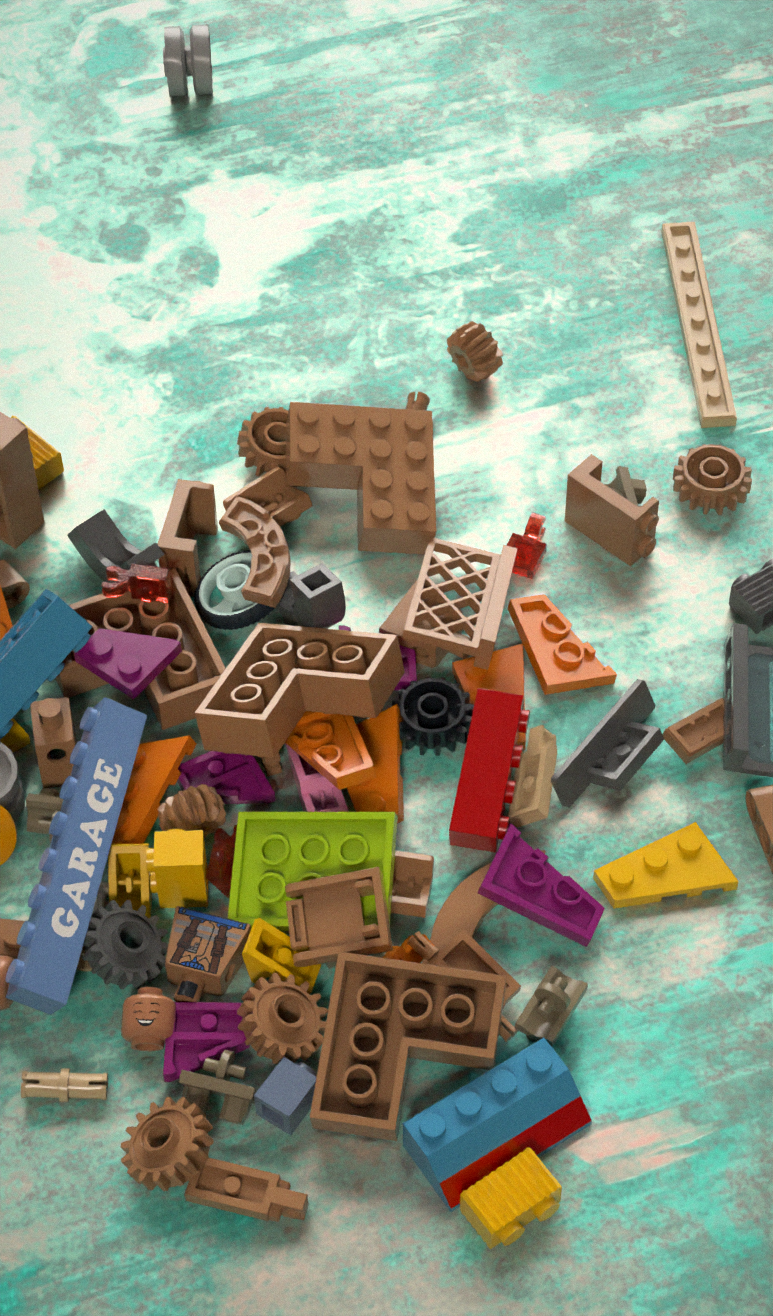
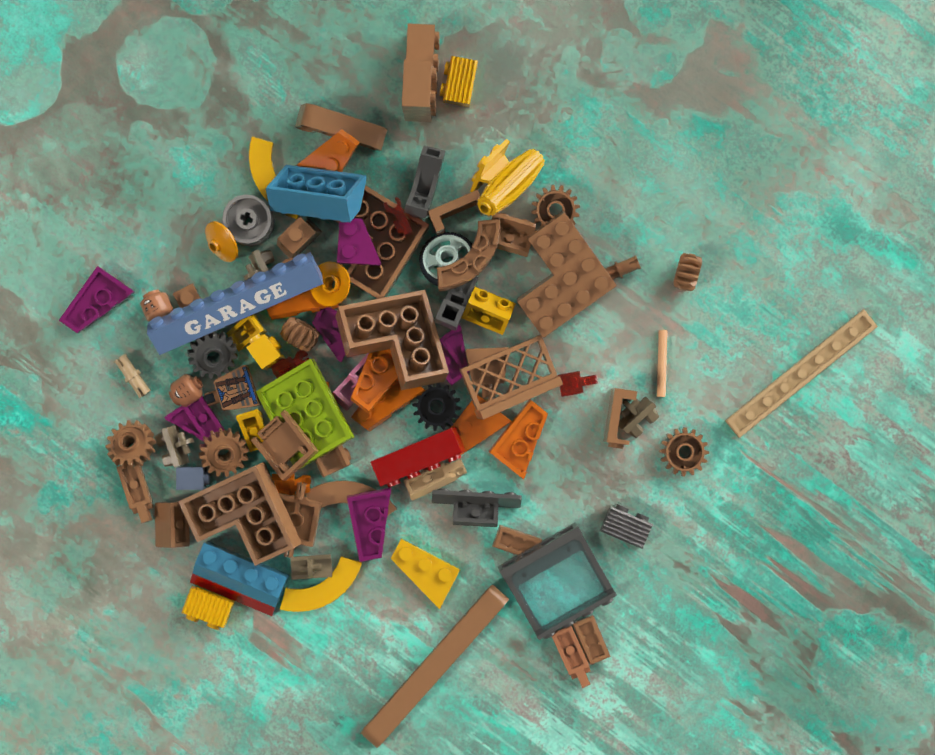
camera: 55 degrees right, 35 degrees up
none -> medium nougat panel [155,502,190,548]
none -> yellow tile [280,556,362,612]
none -> light orange dish [310,261,350,307]
none -> yellow brick [462,287,516,335]
none -> yellow plate [470,139,545,216]
none -> light nougat bar [657,330,667,397]

